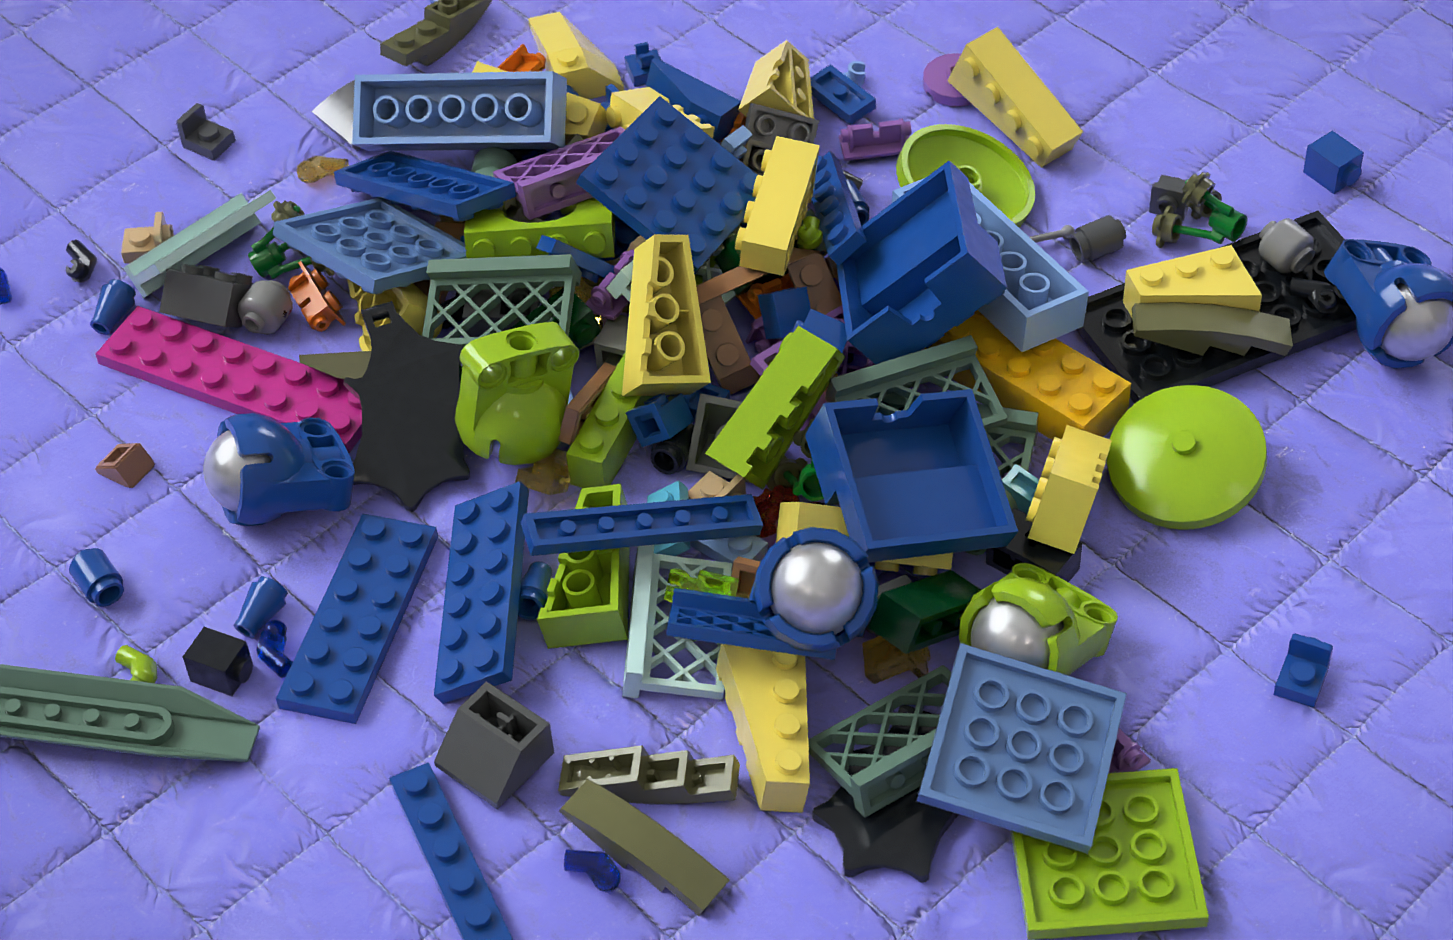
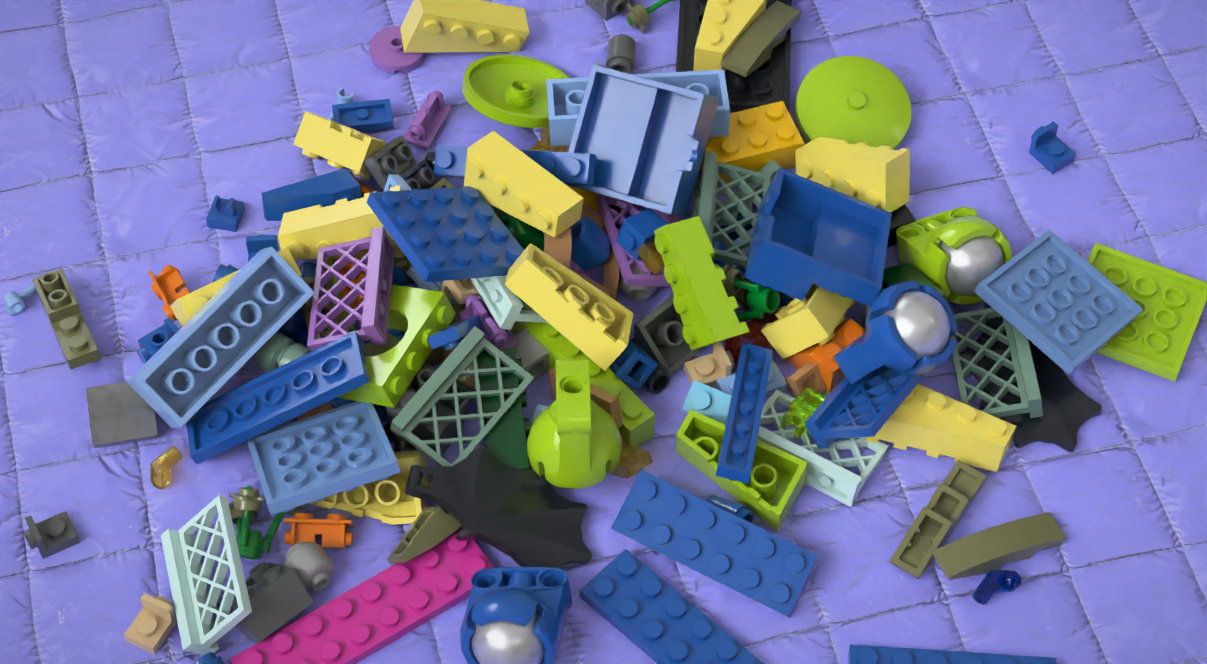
camera: 65 degrees left, 5 degrees up
dark grey slope [434,681,554,809] -> none
light yellow wedge [528,12,624,99] -> none

